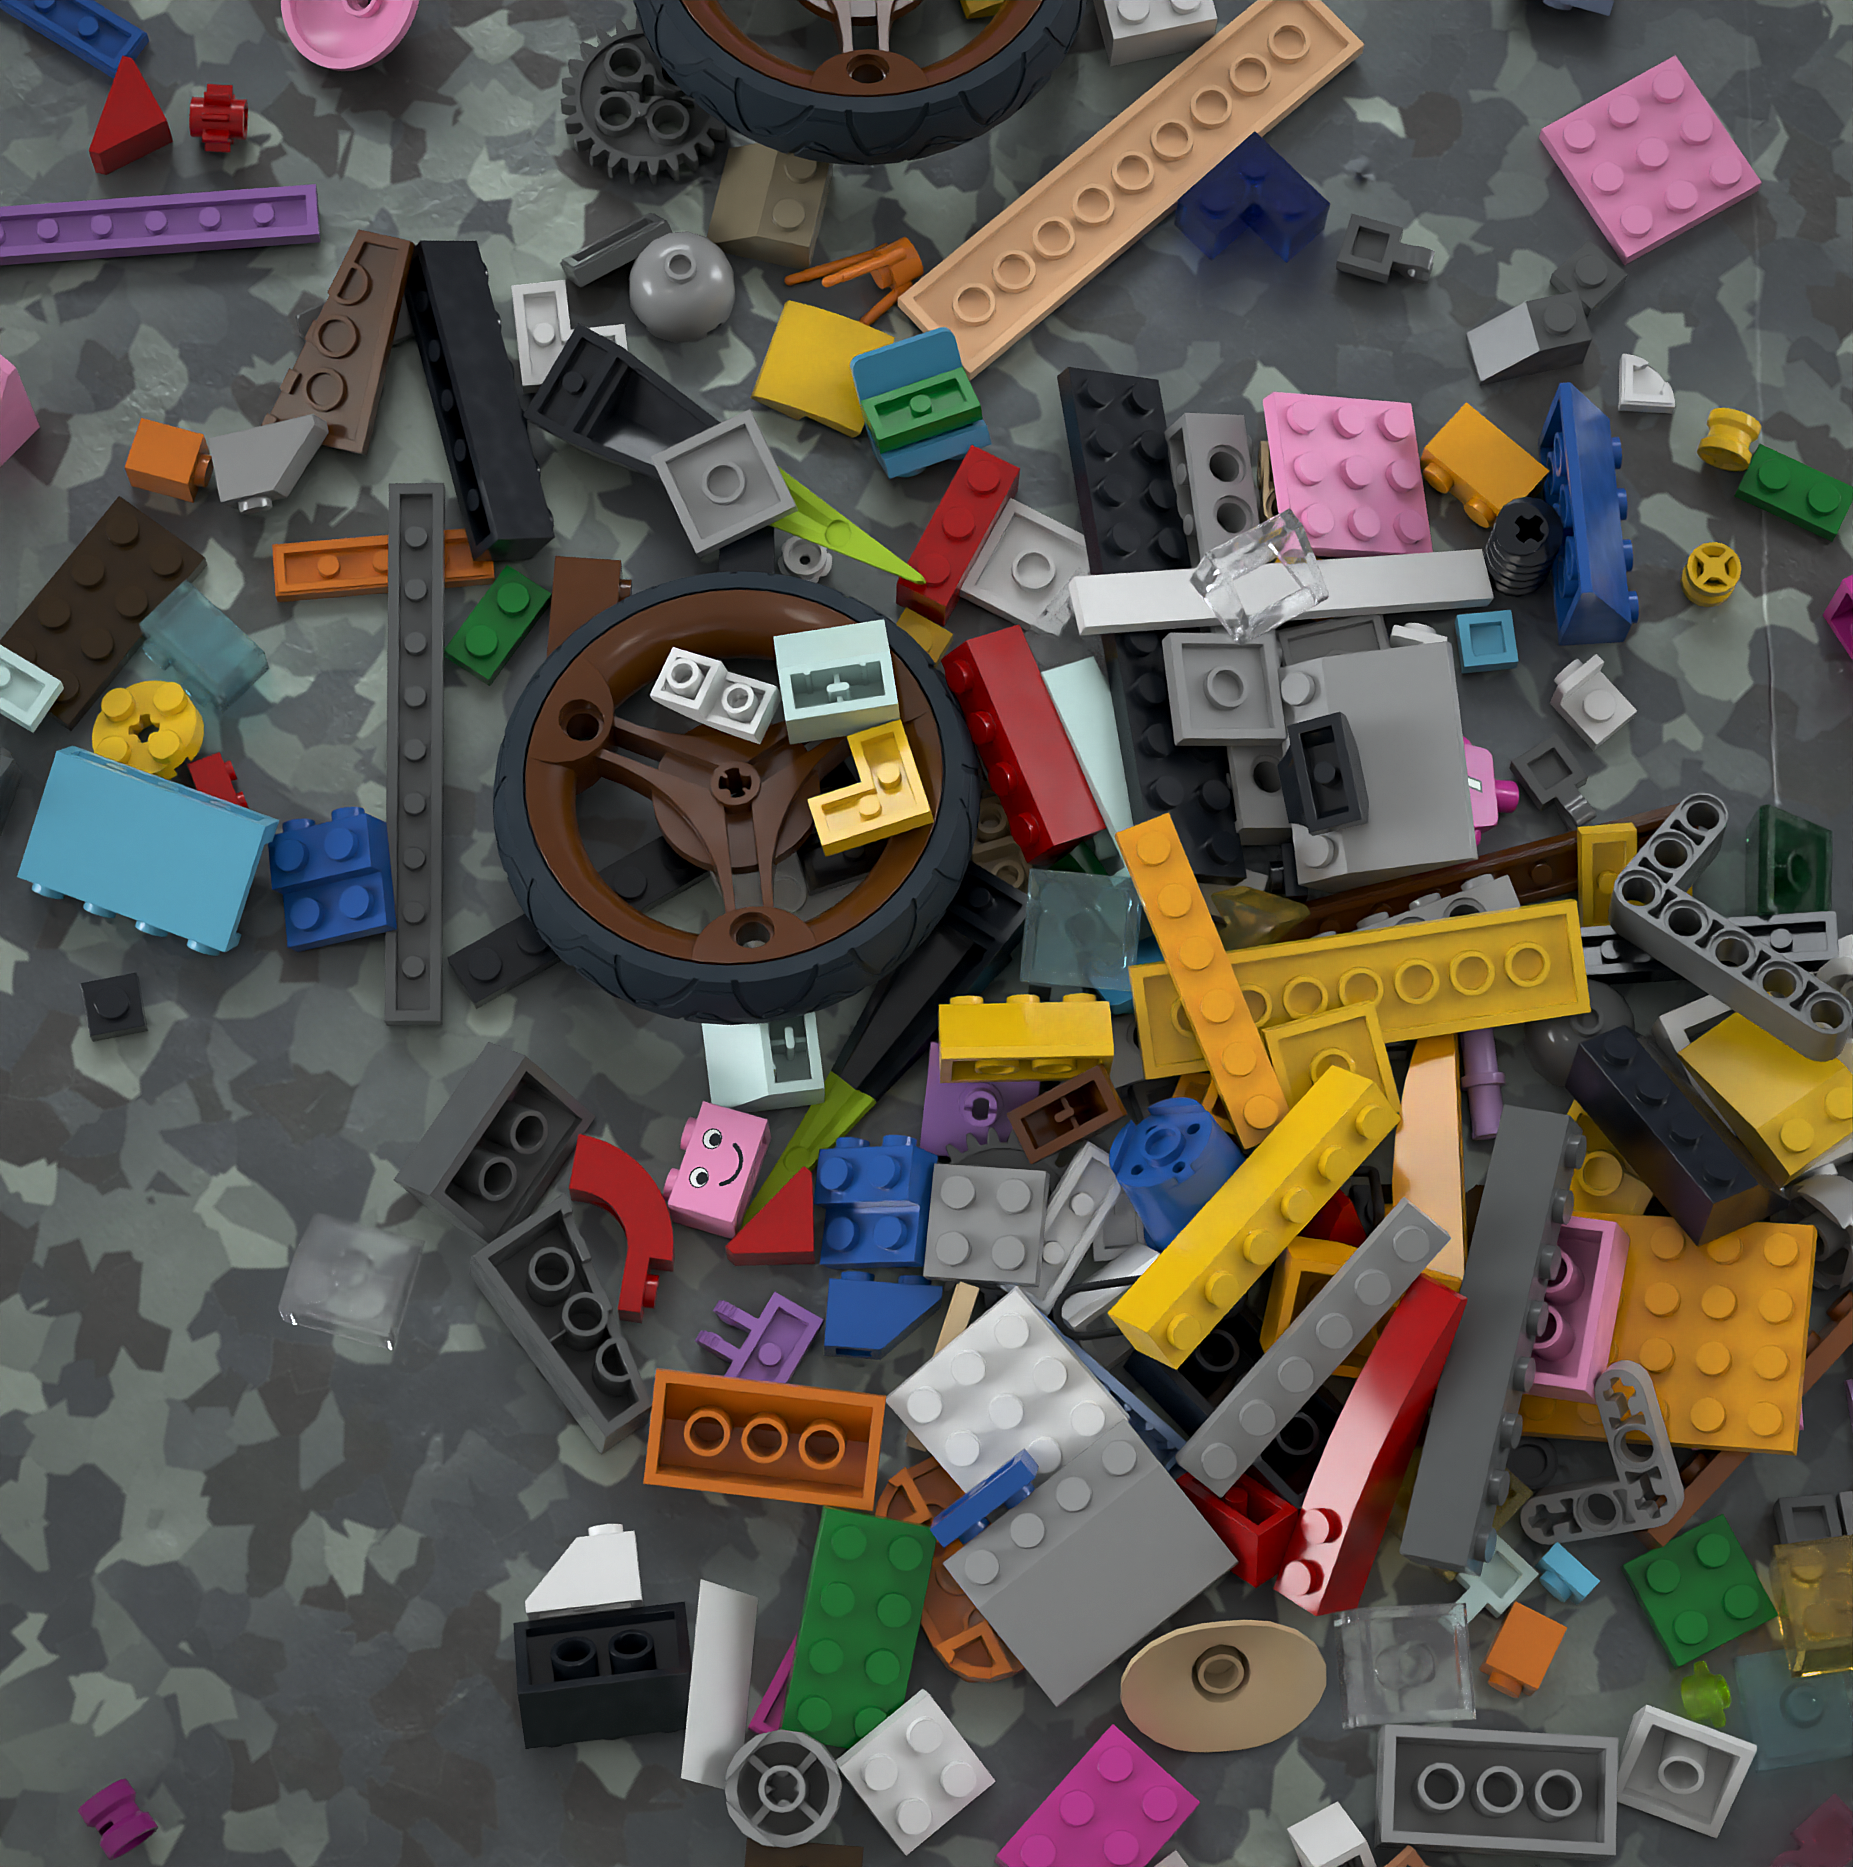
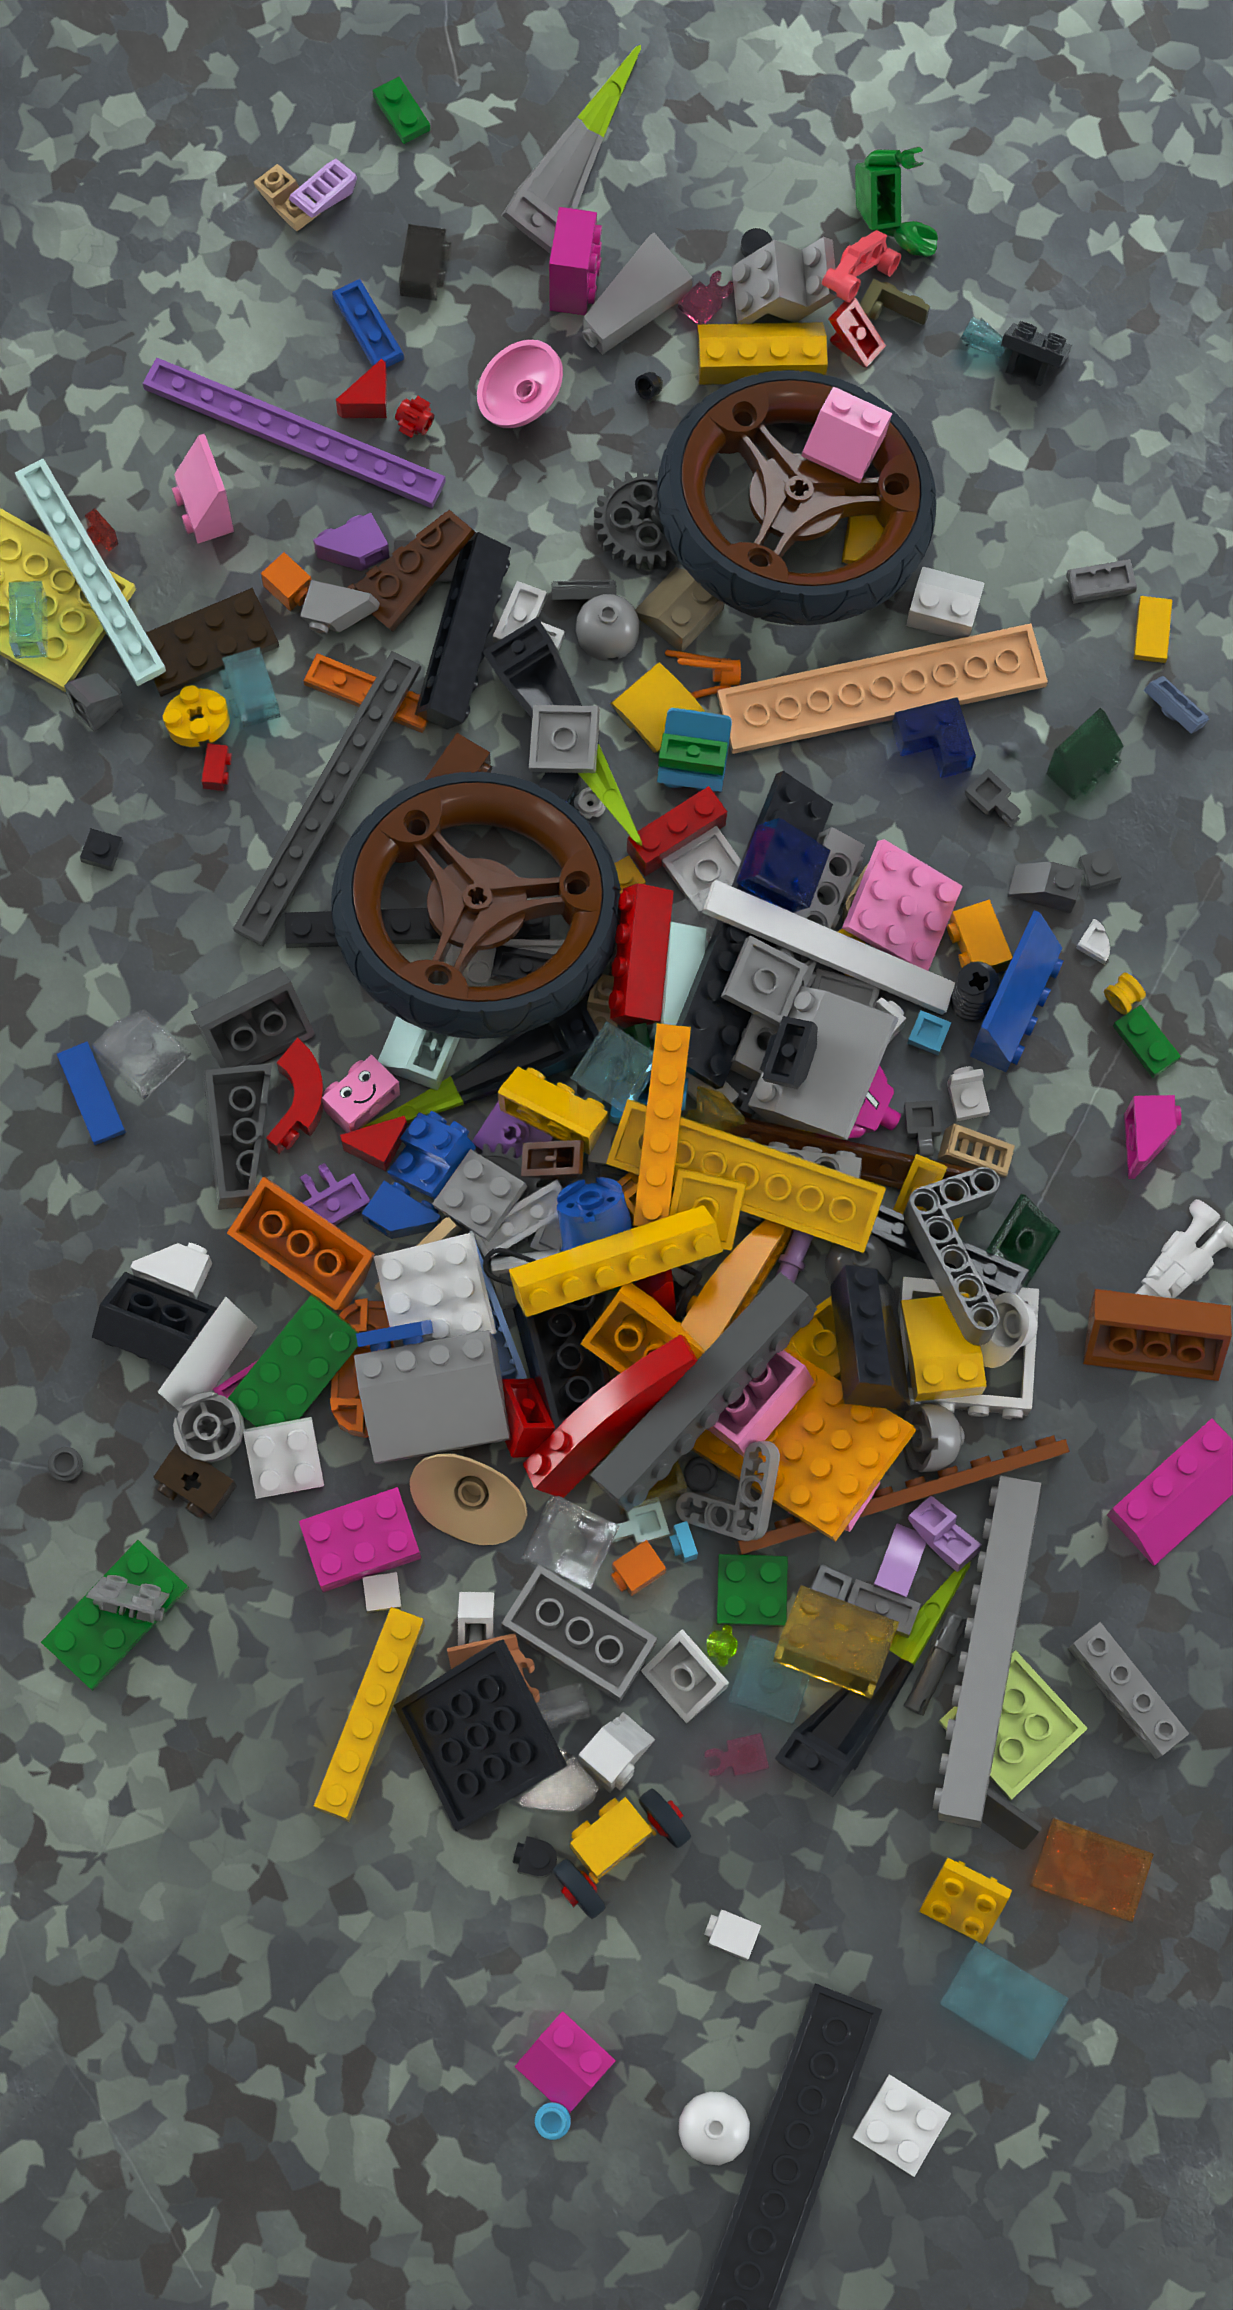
camera: 30 degrees right, 0 degrees up
medium azure panel [17,745,279,956] -> none
blue plate [268,807,397,952] -> none
green plate [445,565,552,686] -> none
white slope [650,647,782,744] -> none
light aqua slope [773,619,900,744] -> none
yellow plate [807,719,934,857] -> none
light grey plate [1175,1197,1451,1498] -> none
clear tile [1189,508,1329,645] -> none
bright pink plate [1539,55,1762,265] -> none
yellow wheel [1680,542,1741,607] -> none
none -> blue tile [57,1041,126,1145]
none -> medium lavender slope [313,513,390,571]
none -> clear blue brick [736,818,831,913]
none -> tan slope [938,1123,1015,1178]
none -> clear green slope [1046,708,1124,800]

